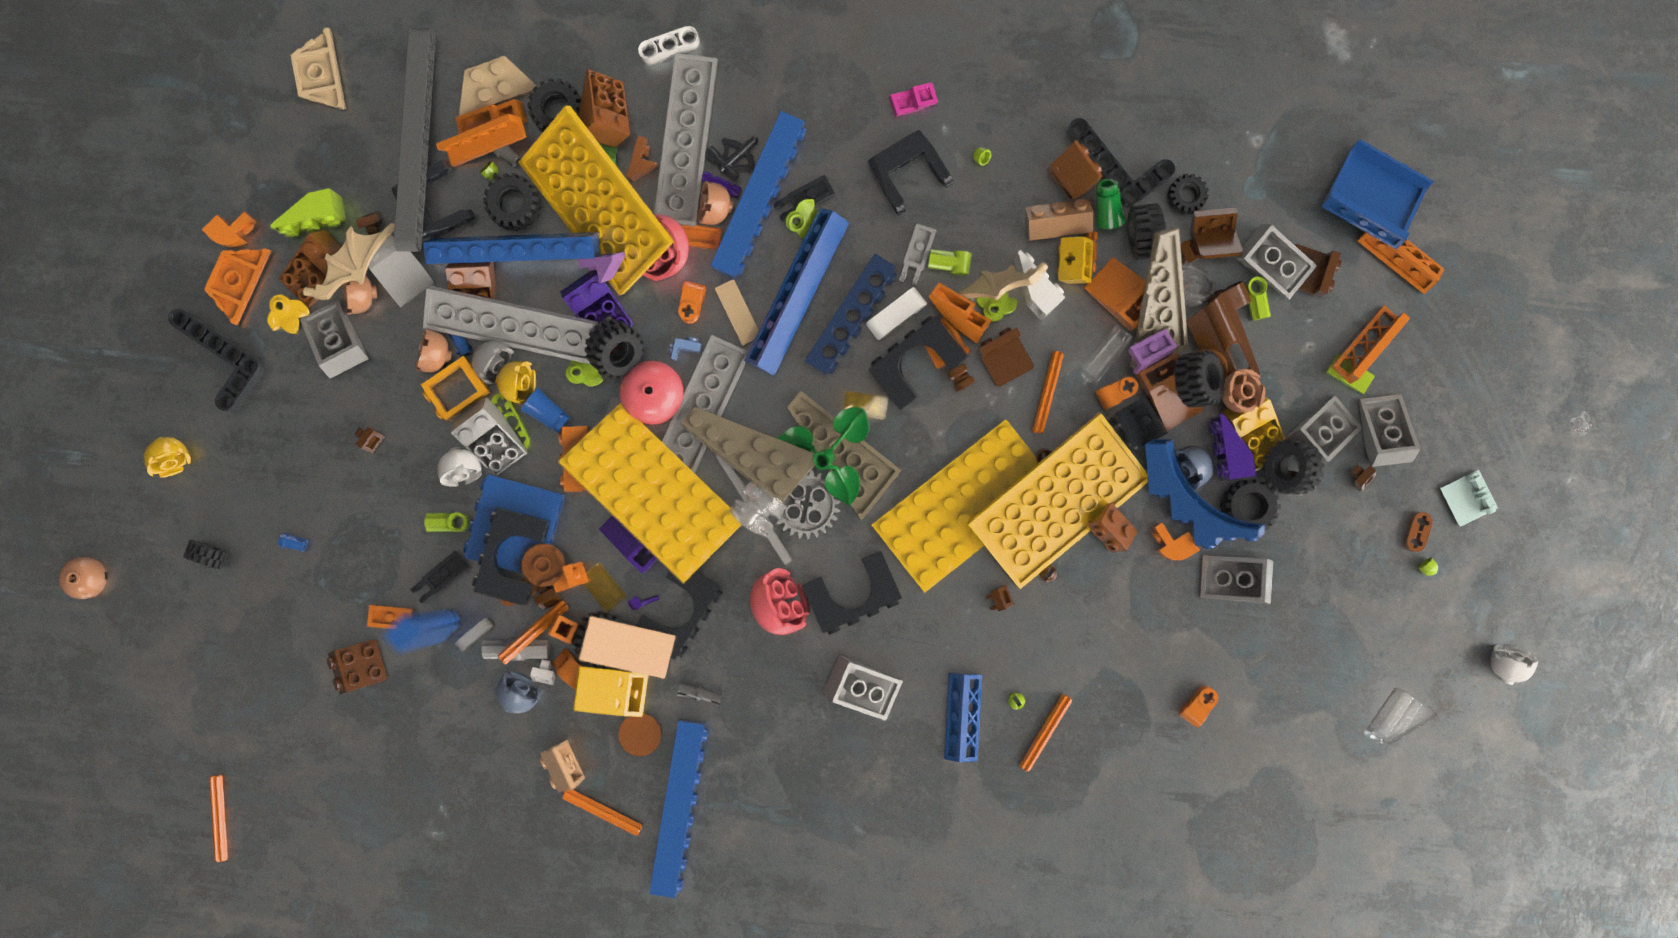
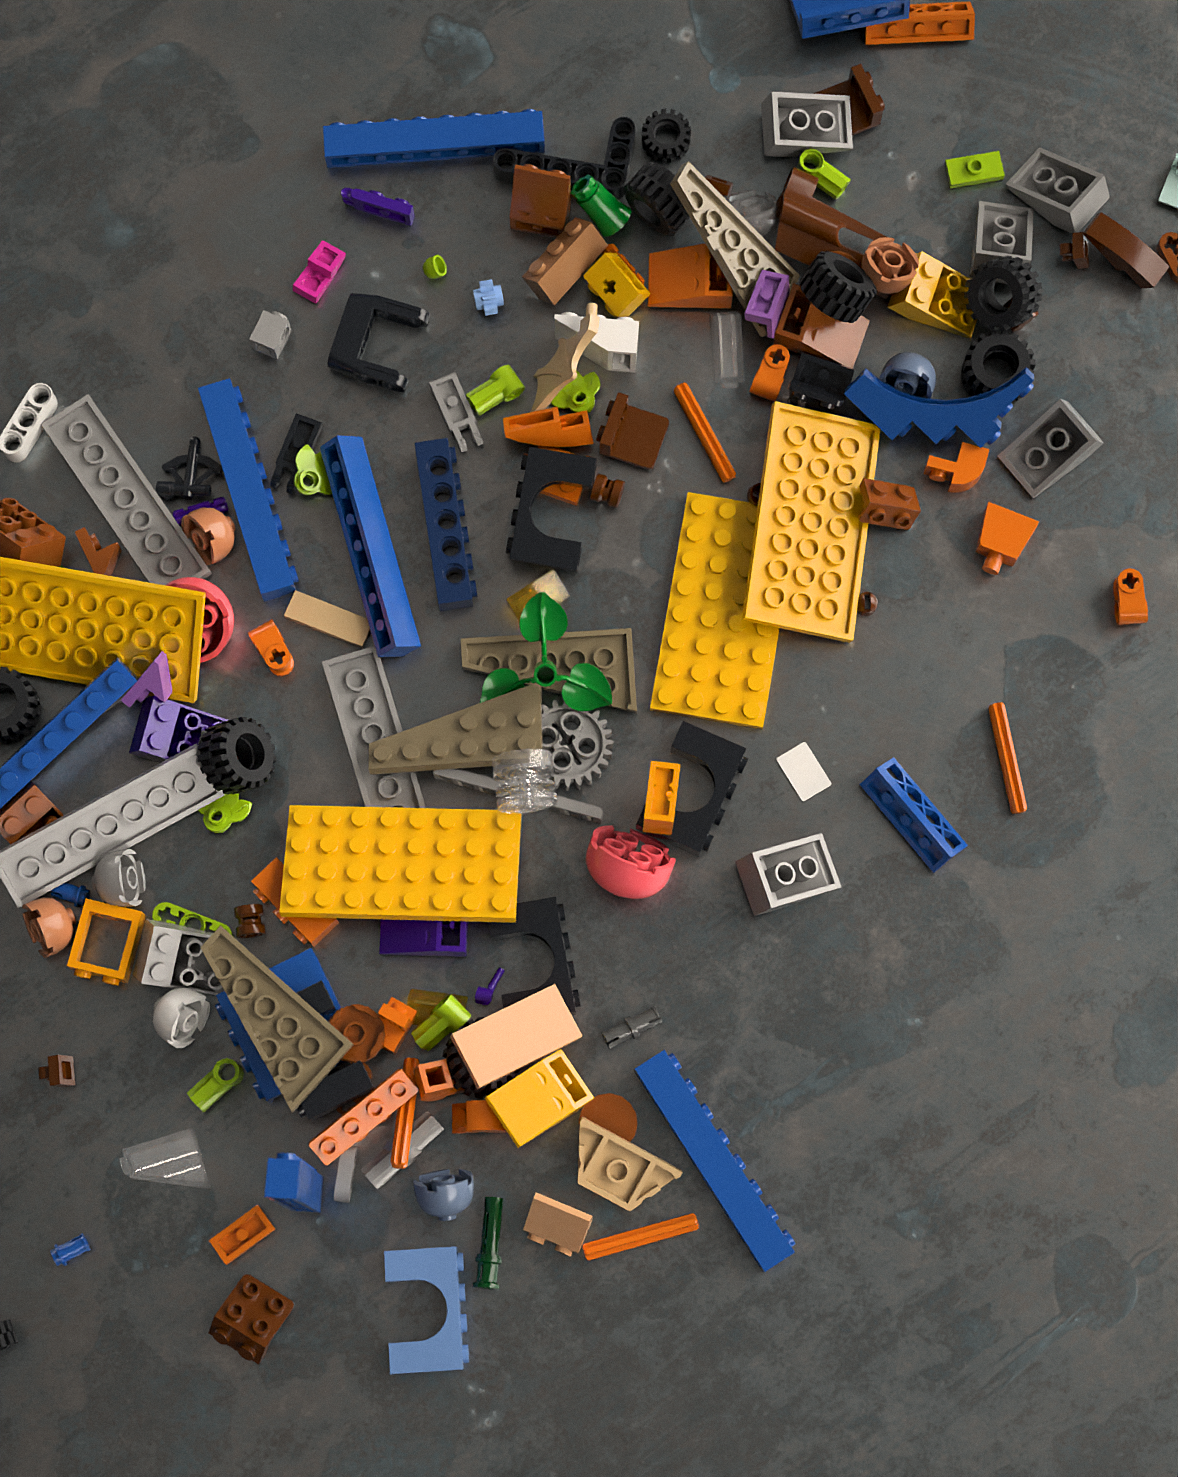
camera: 45 degrees left, 10 degrees down
black hinge [410,550,470,604] -> none
yellow cylinder [496,361,536,404] -> none
blue plant [520,387,570,433] -> none
white tile [530,659,556,685] -> none
reddish brown tile [534,586,563,611] -> none
coral cylinder [619,360,685,426] -> none
medium blue bracket [669,337,702,362] -> none
orange tile [681,225,723,250] -> none
white beam [865,287,927,341] -> none
reddish brown tile [986,585,1014,612] -> none
lime hinge [1007,692,1025,710] -> none
reddish brown bracket [1191,207,1243,259] -> none
dark purple slope [1209,414,1256,481] -> none
orange fence [1331,305,1410,384] -> none
none -> clear slope [120,1128,211,1189]
none -> dark tan wing [200,926,353,1113]
none -> reddish brown wheel [234,904,266,938]
none -> light grey brick [249,310,292,359]
none -> orange bracket [308,1069,418,1166]
none -> blue brick [323,109,545,168]
none -> dark purple hinge [341,188,415,226]
none -> medium blue arch [384,1246,469,1374]
none -> lime piece [411,994,471,1051]
none -> light blue gear [473,279,504,316]
none -> dark green pin [473,1197,504,1290]
none -> tan wing [577,1117,683,1211]
none -> light orange window [643,761,681,835]
none -> white sticker [776,742,831,801]
none -> orange torso [976,502,1039,575]
none -> reddish brown slope [1082,212,1170,289]

